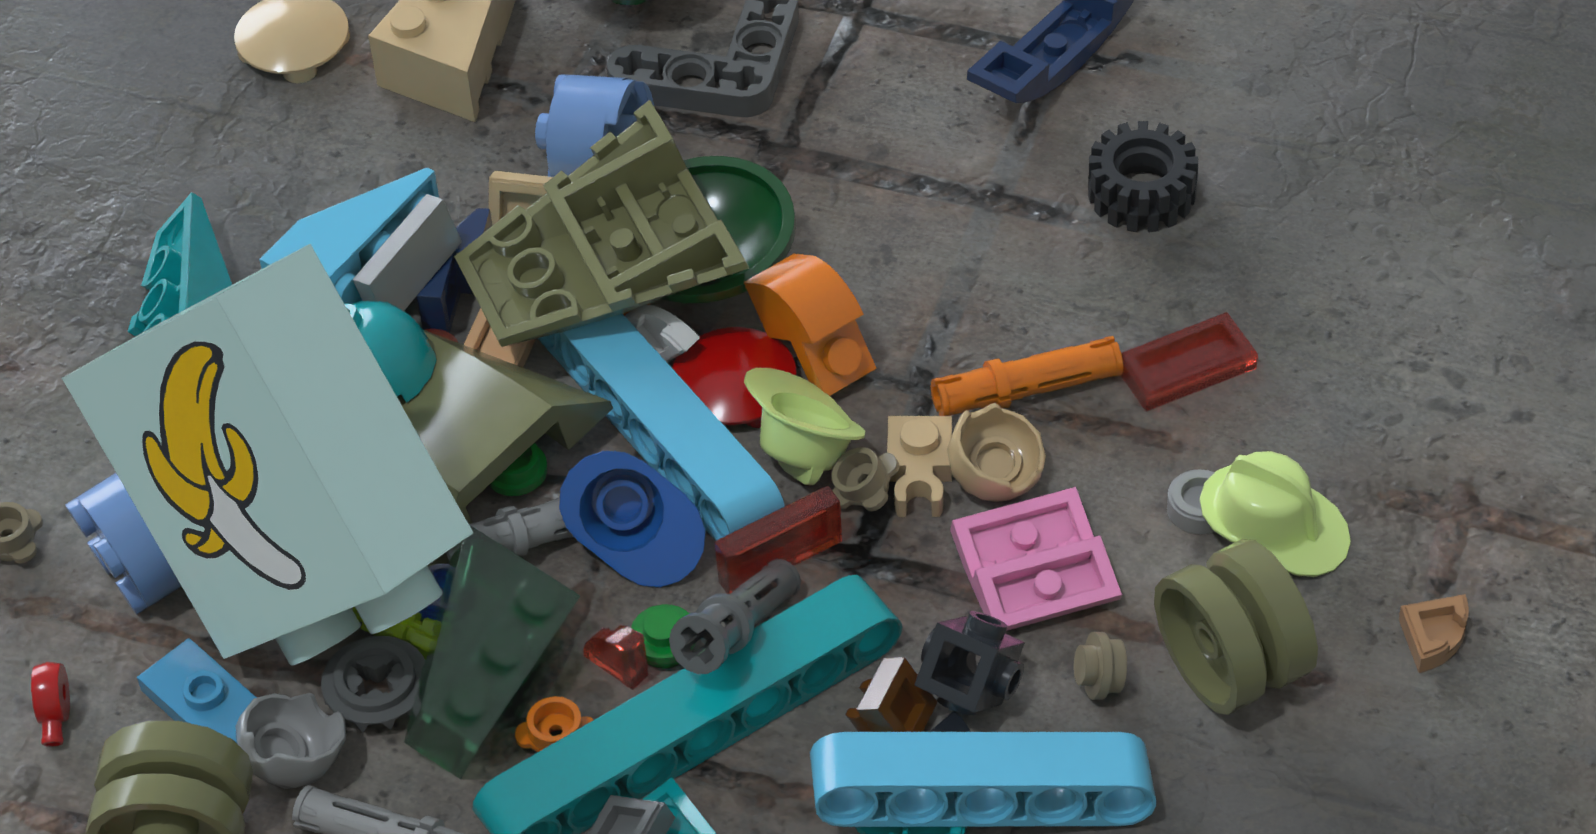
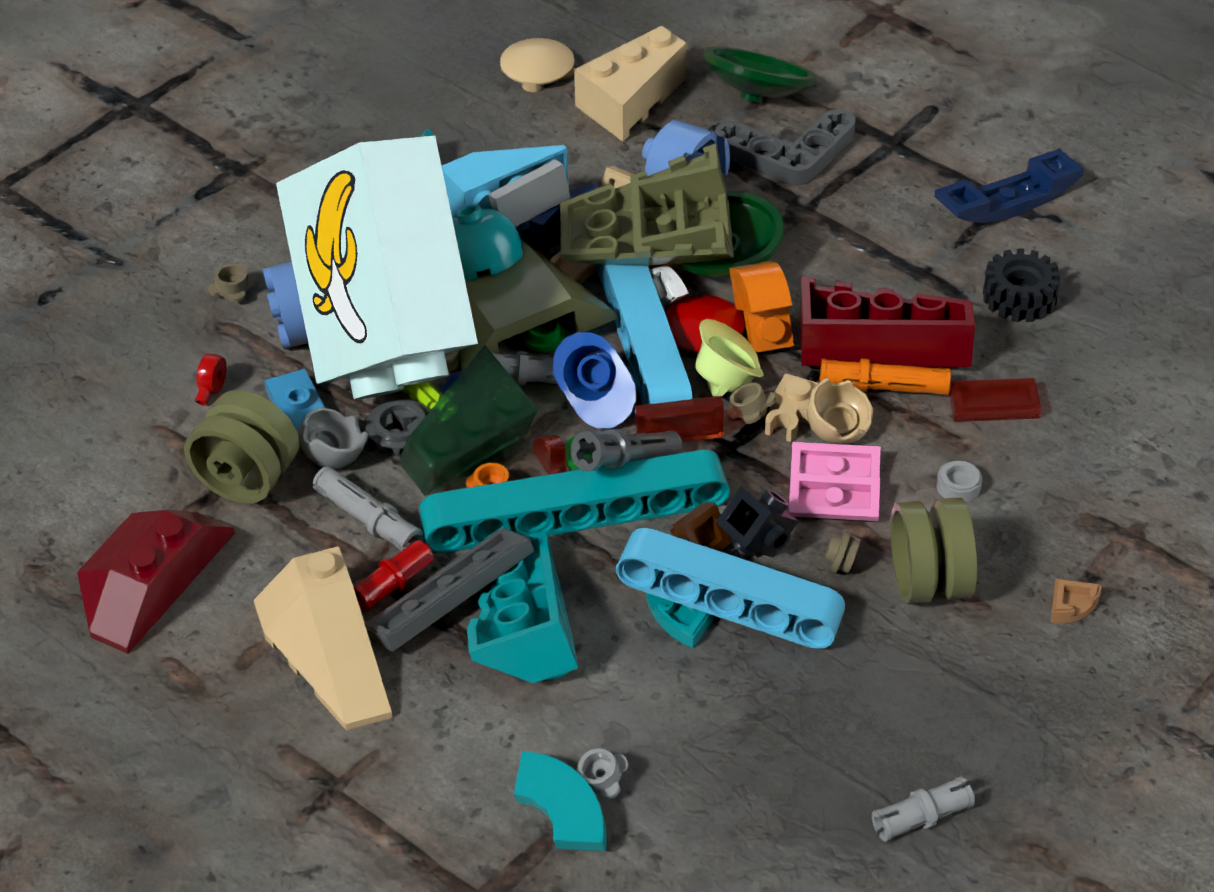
camera: 20 degrees right, 5 degrees down
yellowish green piece [1199,451,1351,577] -> none
none -> dark red wedge [800,276,975,369]

